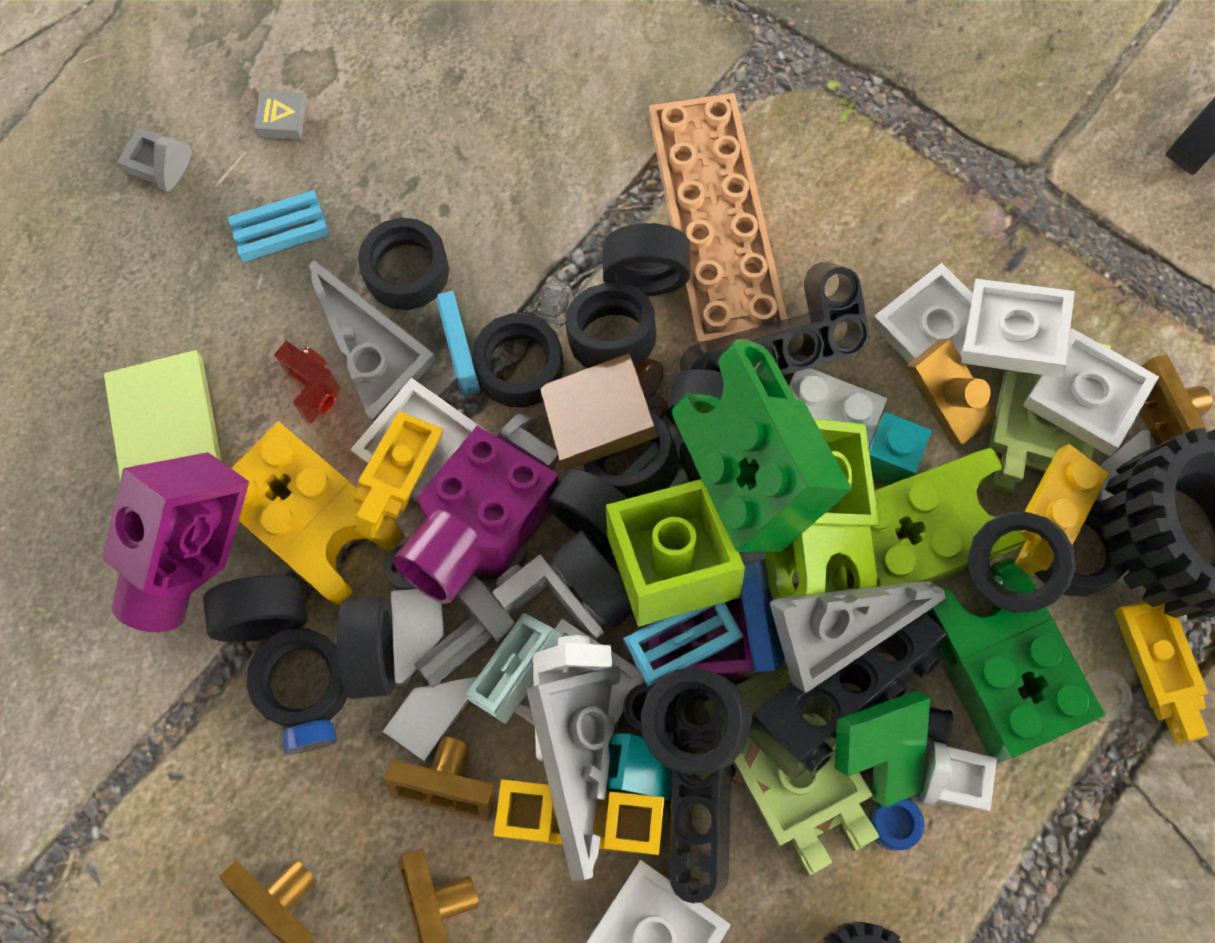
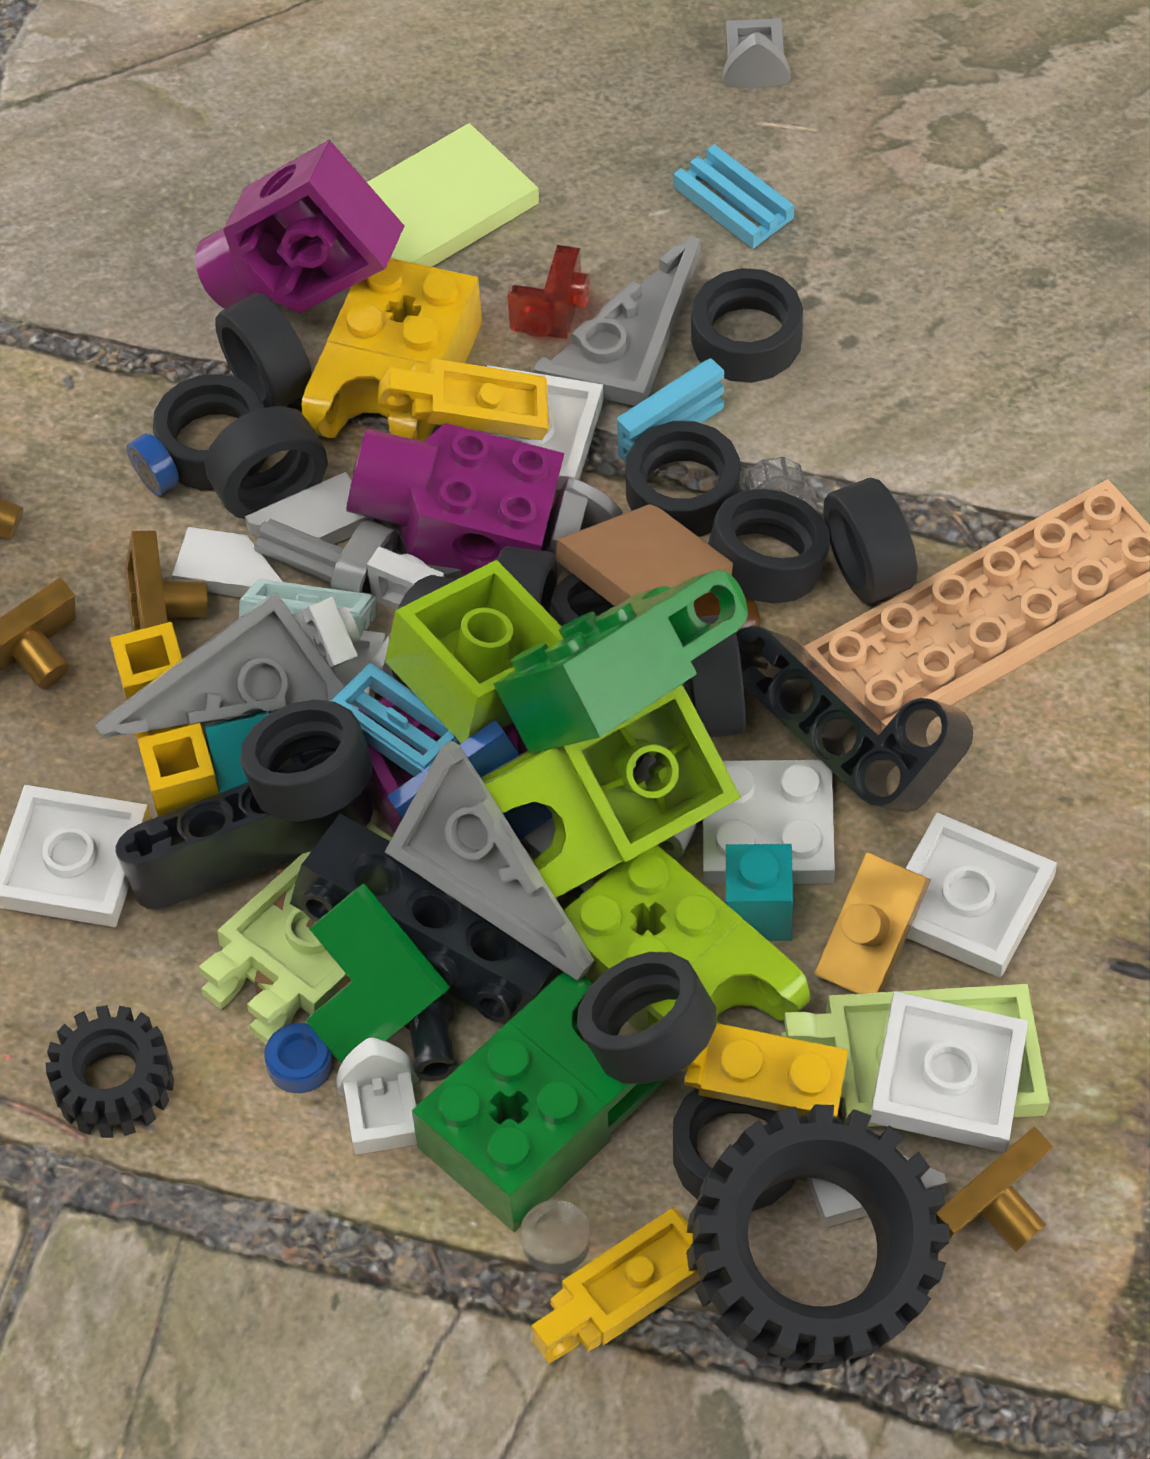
camera: 70 degrees right, 15 degrees down
light grey tile [254,91,307,139] -> none
white plate [961,279,1075,377] -> none

